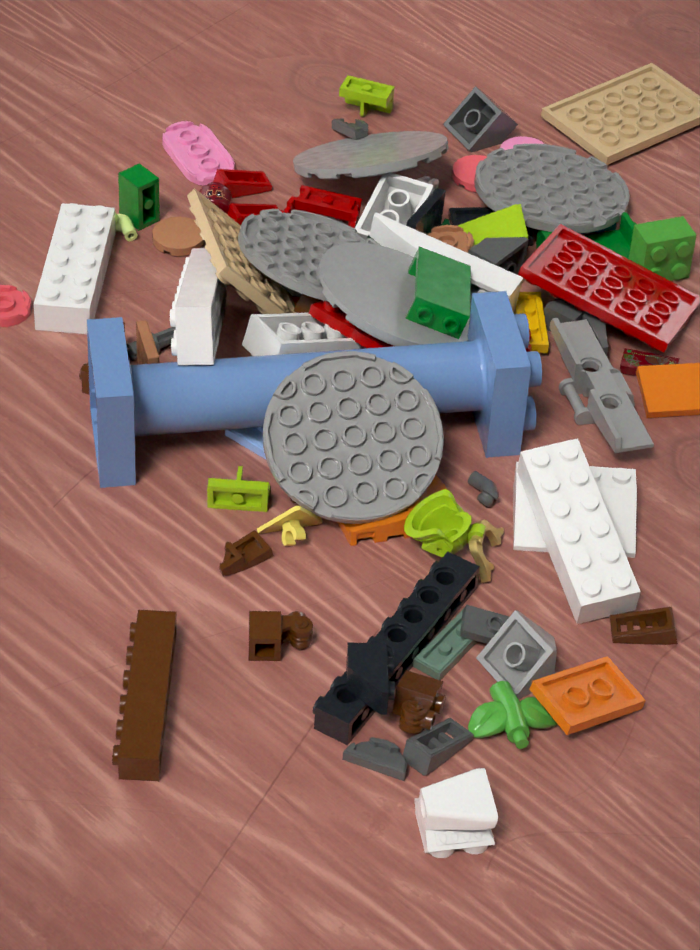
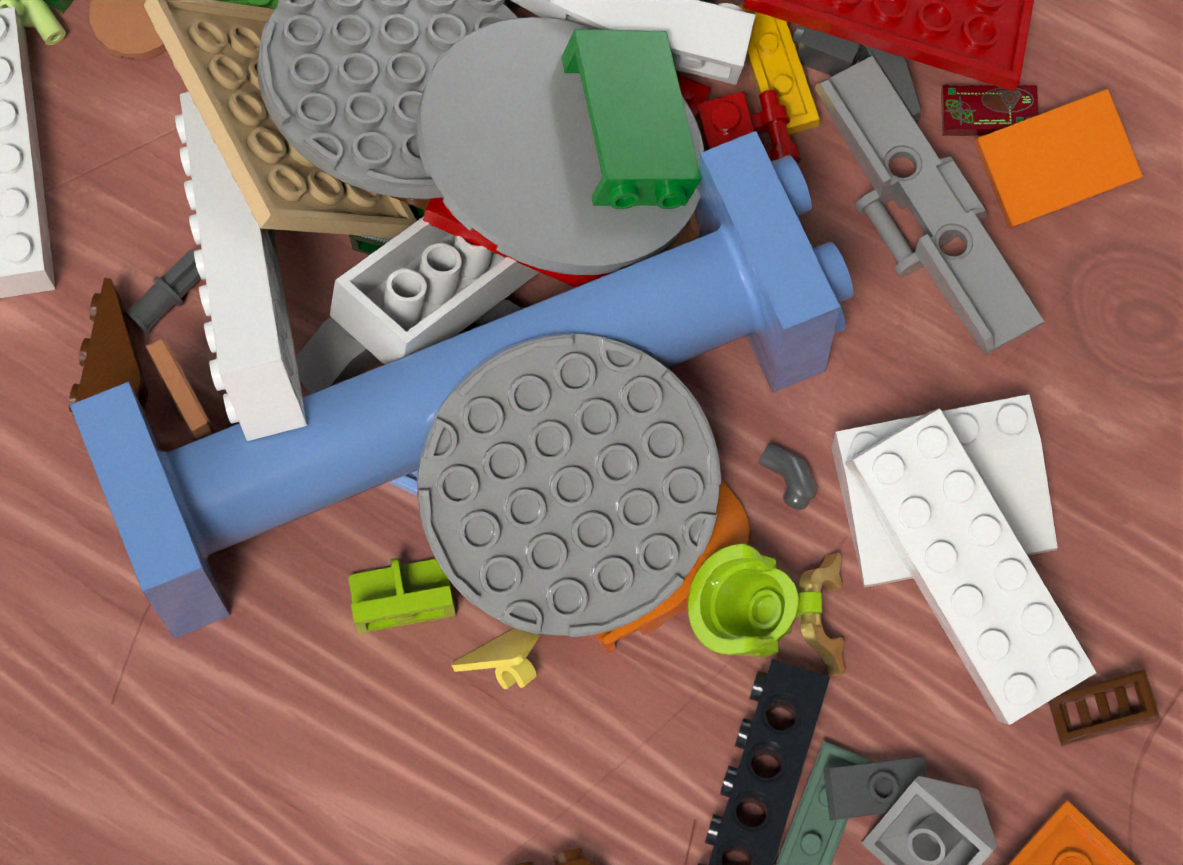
camera: 10 degrees left, 30 degrees up
reddish brown slope [219,530,274,576] -> none

